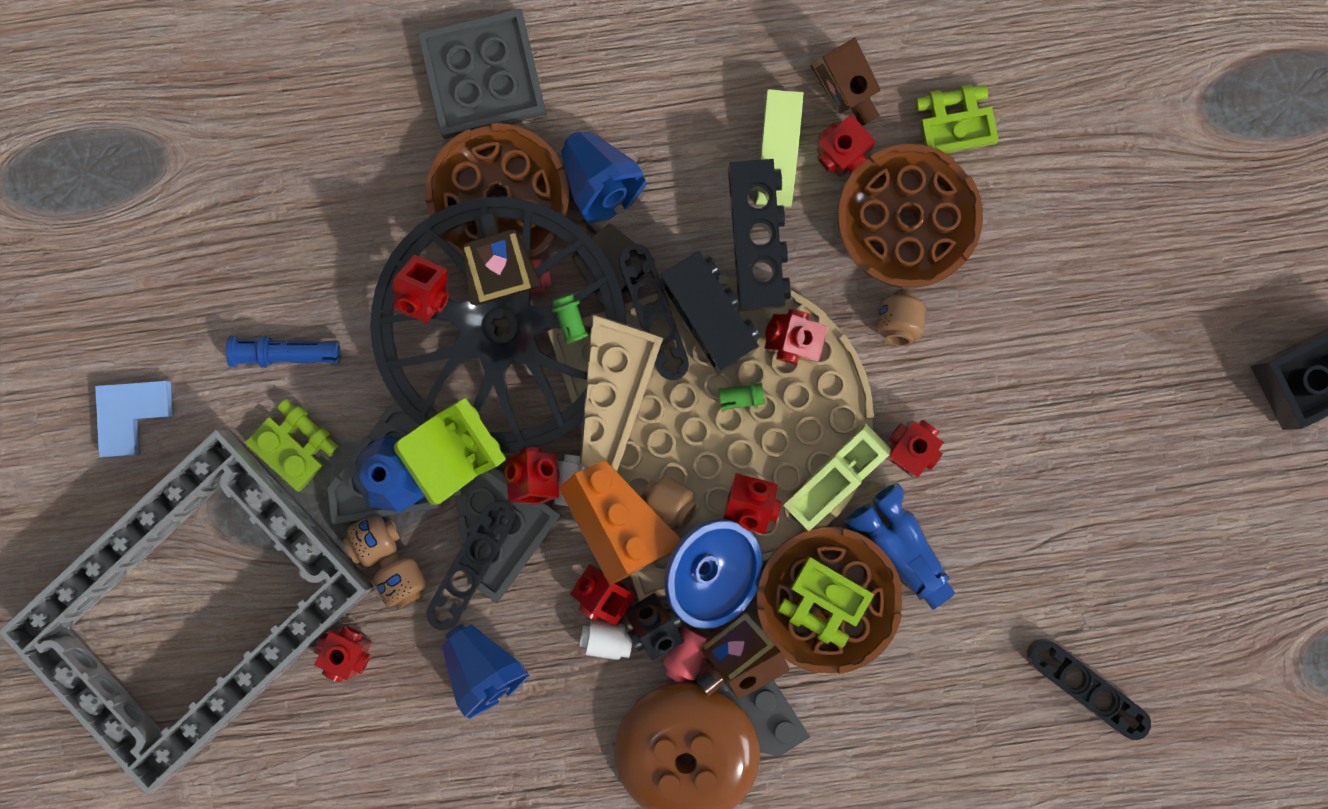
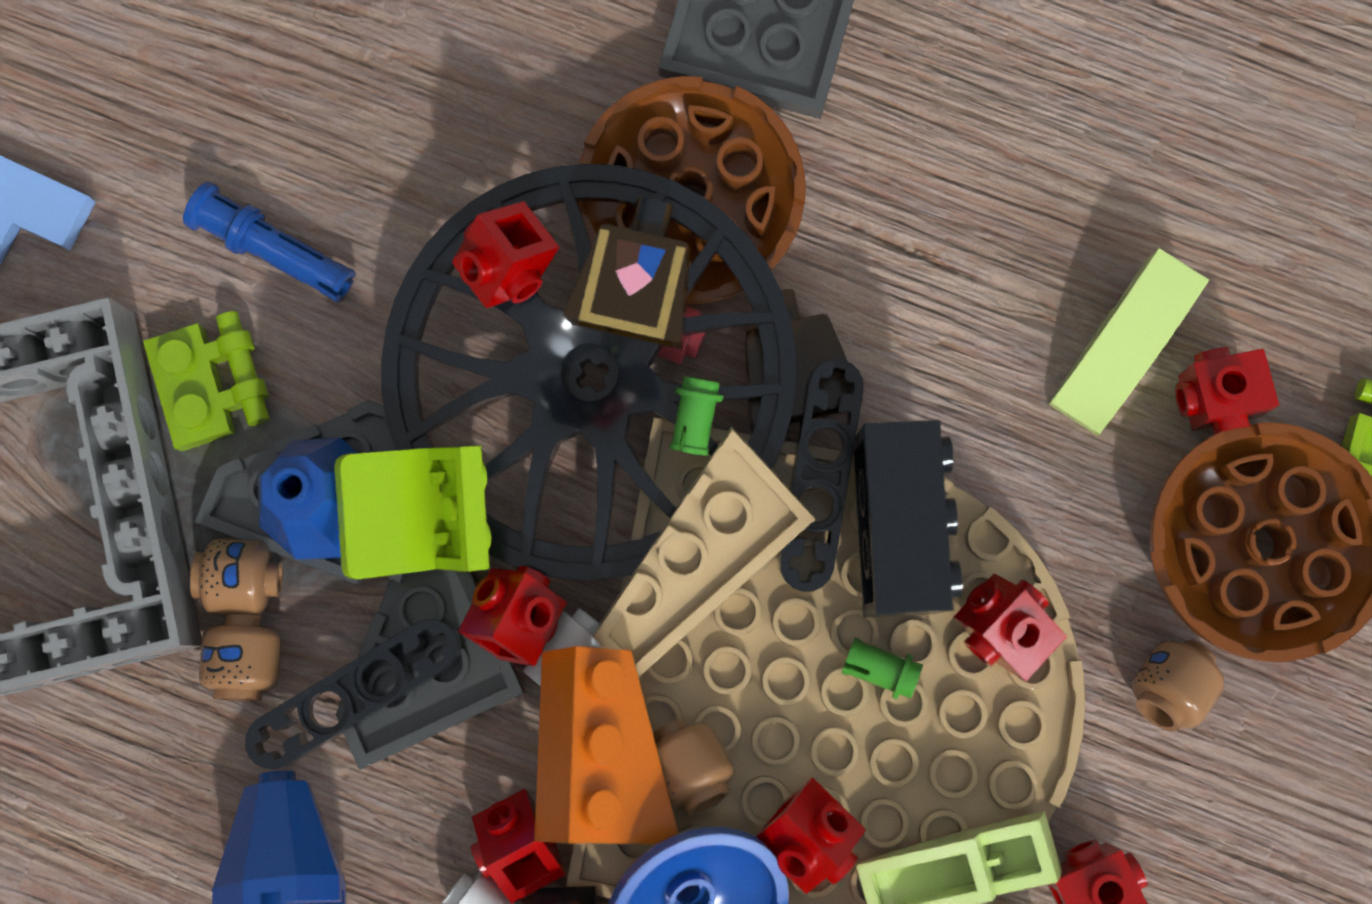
camera: 30 degrees right, 5 degrees down
red brick [314,626,372,682] -> none
blue cone [561,131,647,223] -> none
black brick [728,159,791,312] -> none
reddish brown torso [810,37,880,126] -> none

